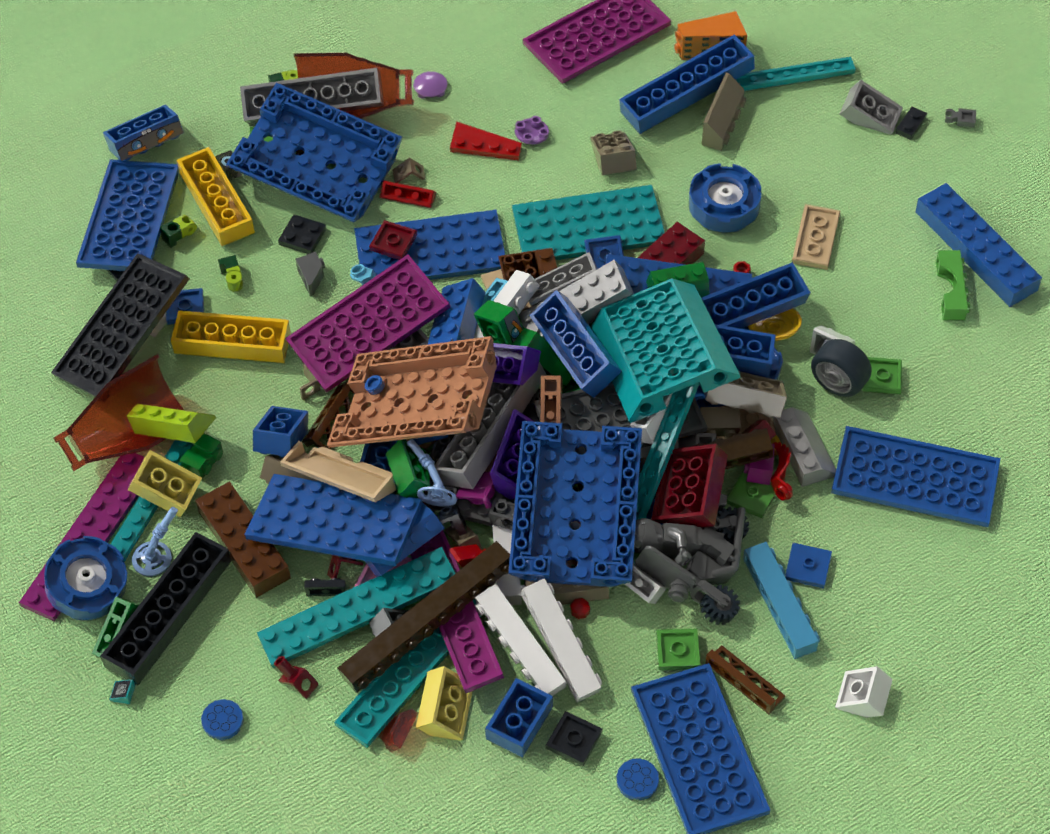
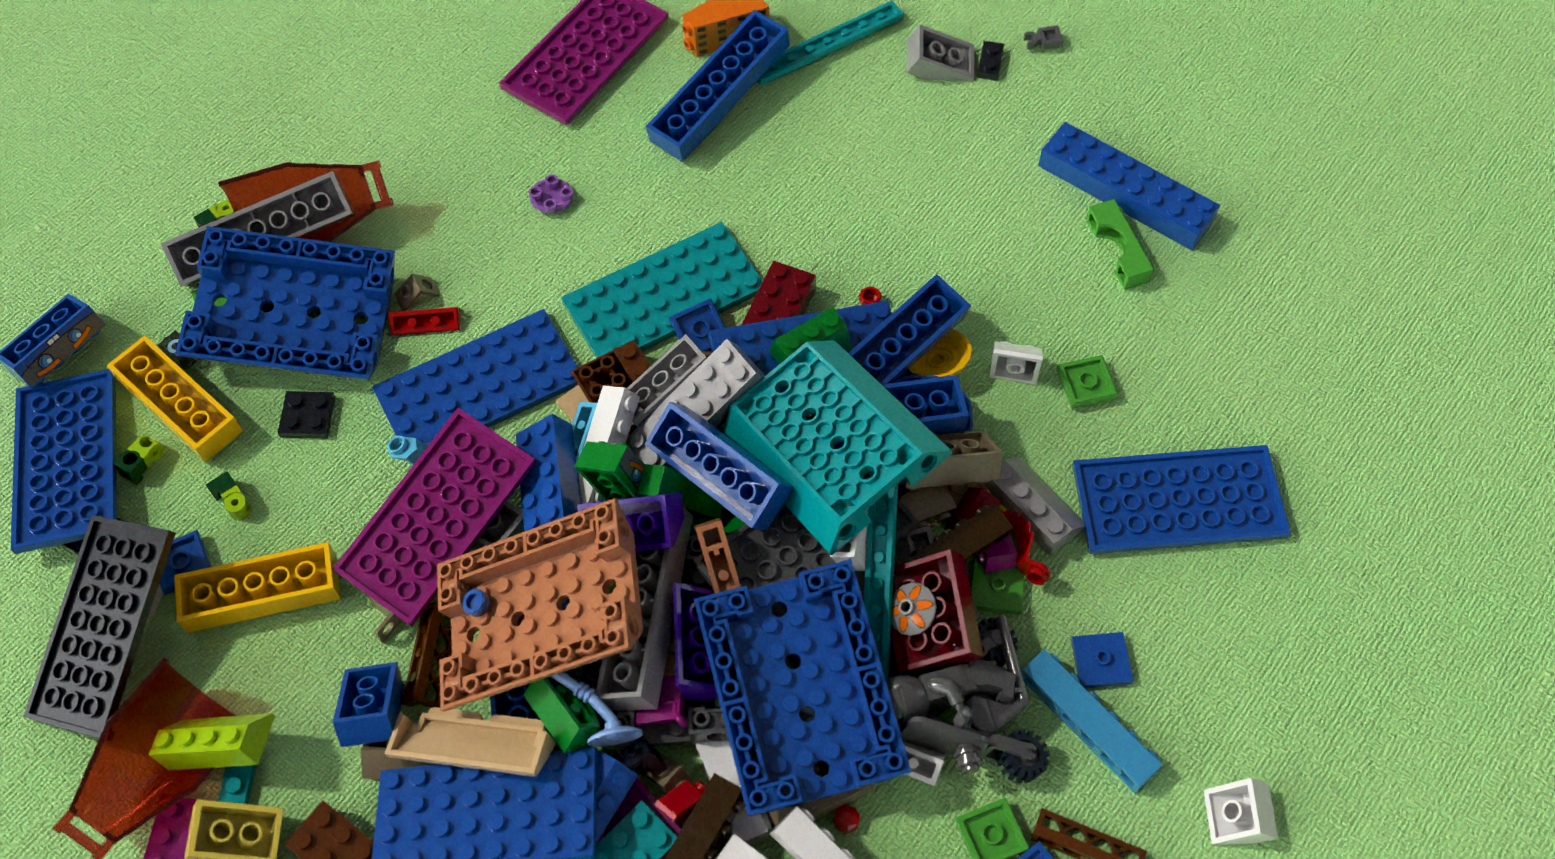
camera: 20 degrees left, 5 degrees up
green brick [179,433,223,479] -> none
dark grey slope [295,252,325,296] -> none
dark red plate [369,220,418,260] -> none
medium lavender dish [413,71,447,99] -> none
red wing [450,121,522,161] -> none
dark tan slope [590,131,637,175] -> none
blue piece [689,163,761,233] -> none
dark tan slope [702,73,746,151] -> none
tan tile [792,204,840,270] -> none
black wheel [811,339,872,397] -> none
none -> light grey dish [891,583,937,636]

